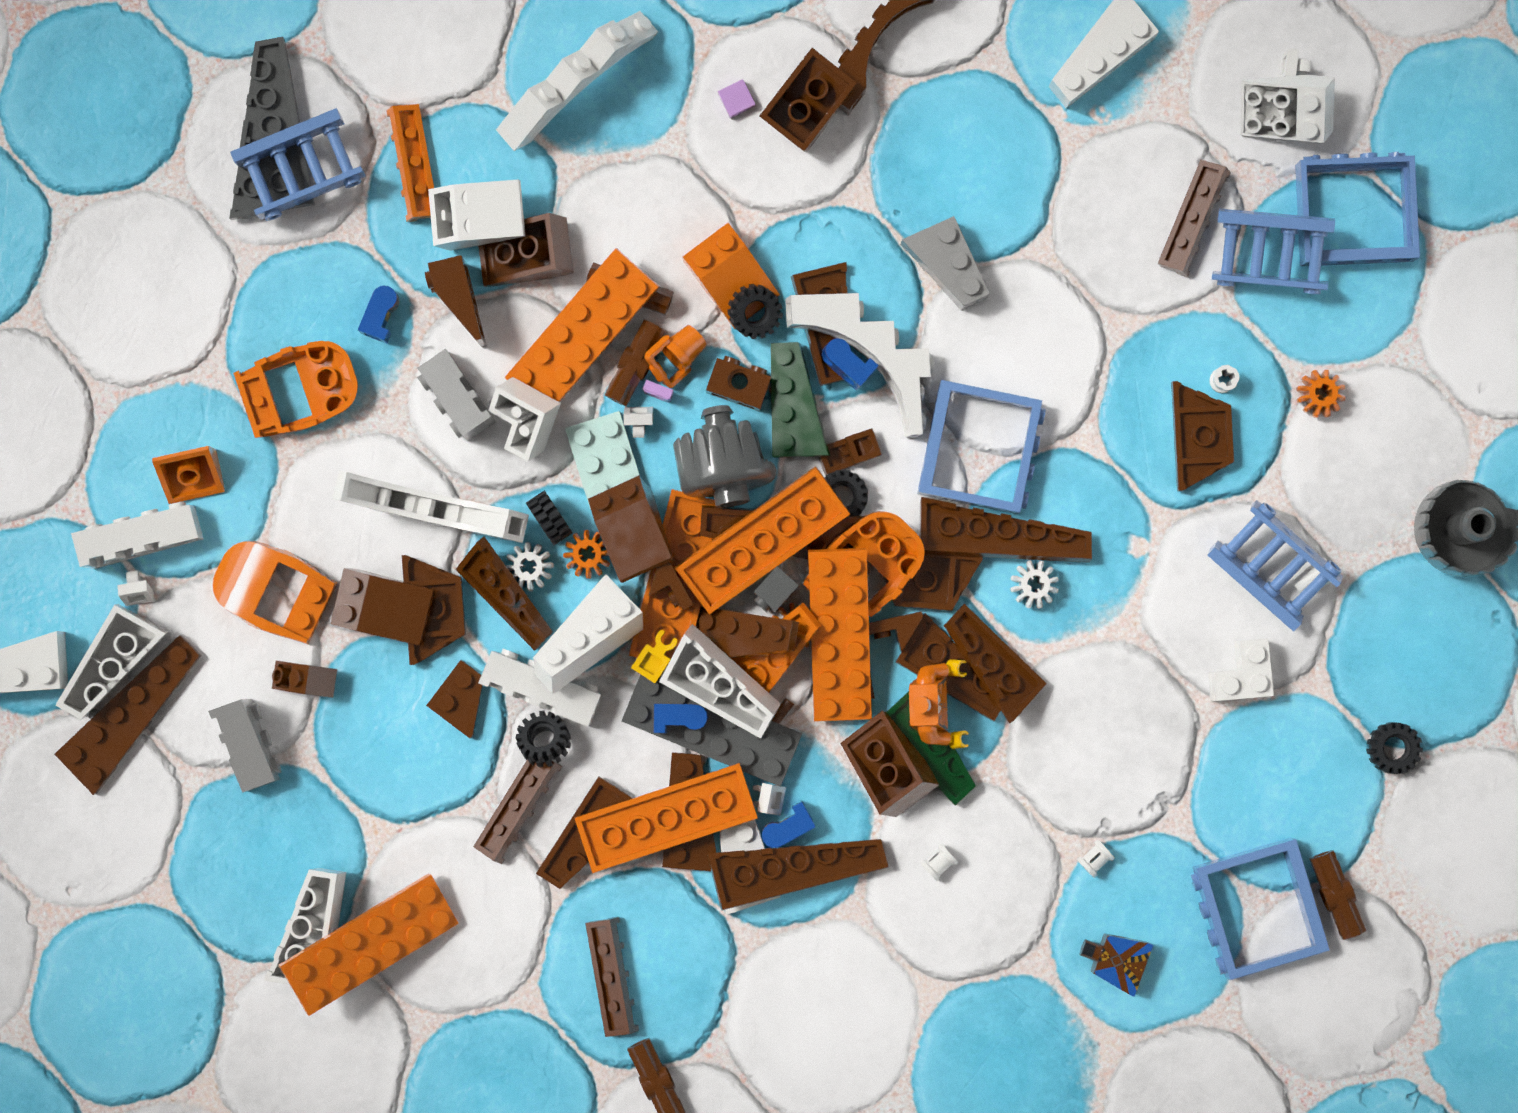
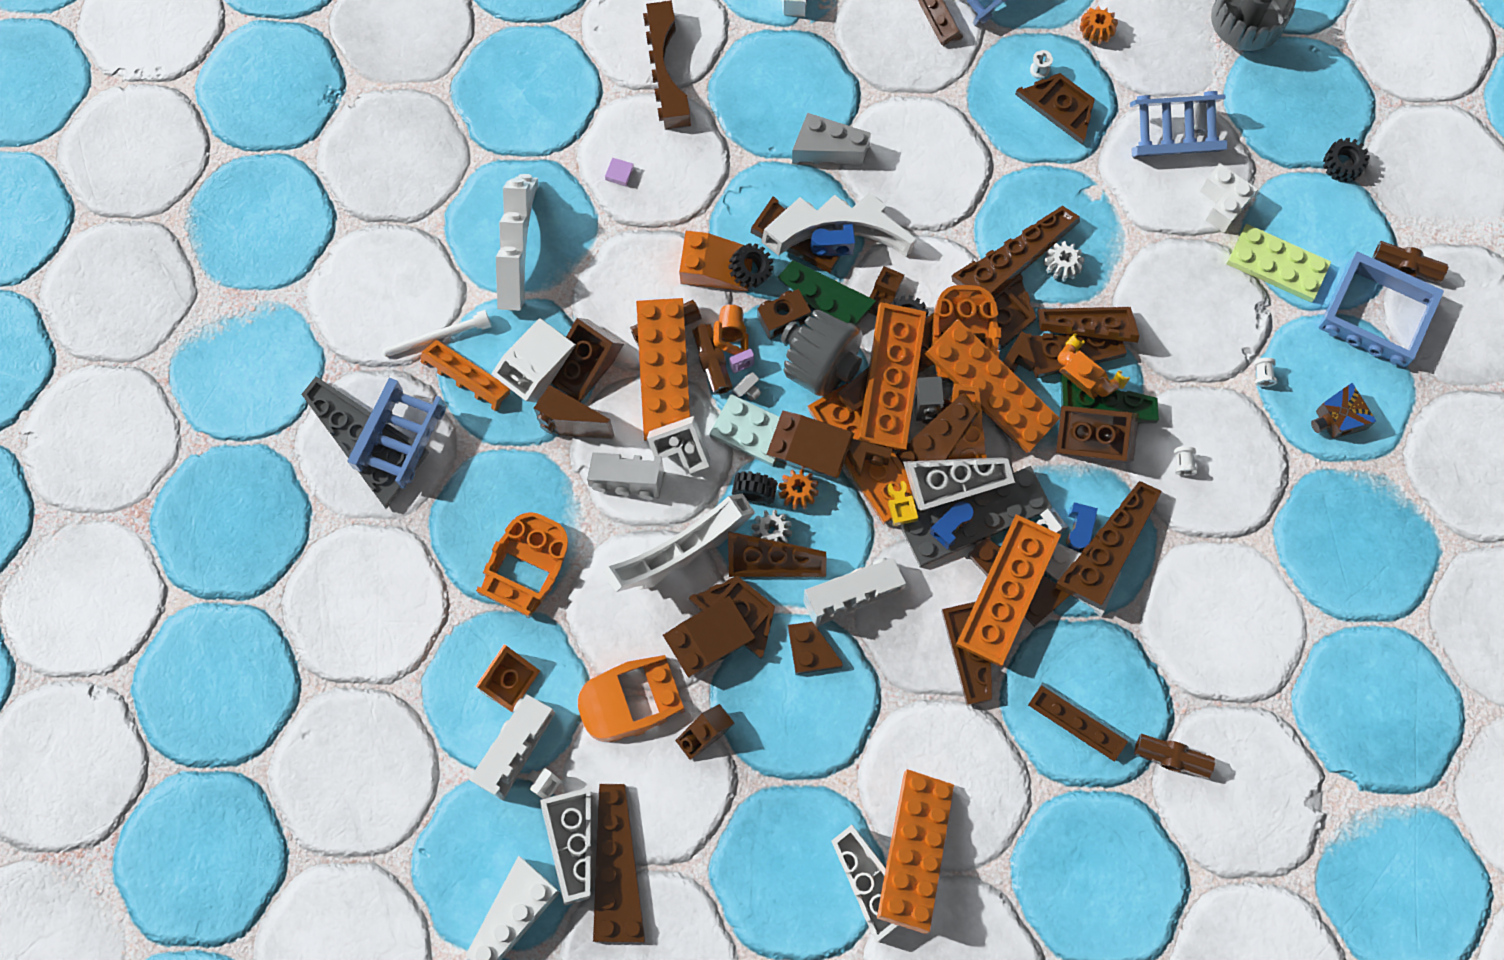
camera: 40 degrees left, 15 degrees down
light grey wedge [208,699,281,793] -> none
blue leg [358,285,399,344] -> none
reddish brown hinge [473,760,563,864] -> none
black tyre [515,711,571,767] -> none
white wedge [533,574,643,694] -> none
reddish brown slope [759,48,857,153] -> none
medium blue window [917,380,1046,514] -> none
none -> white piece [382,310,492,357]
none -> yellowish green plate [1226,224,1331,303]

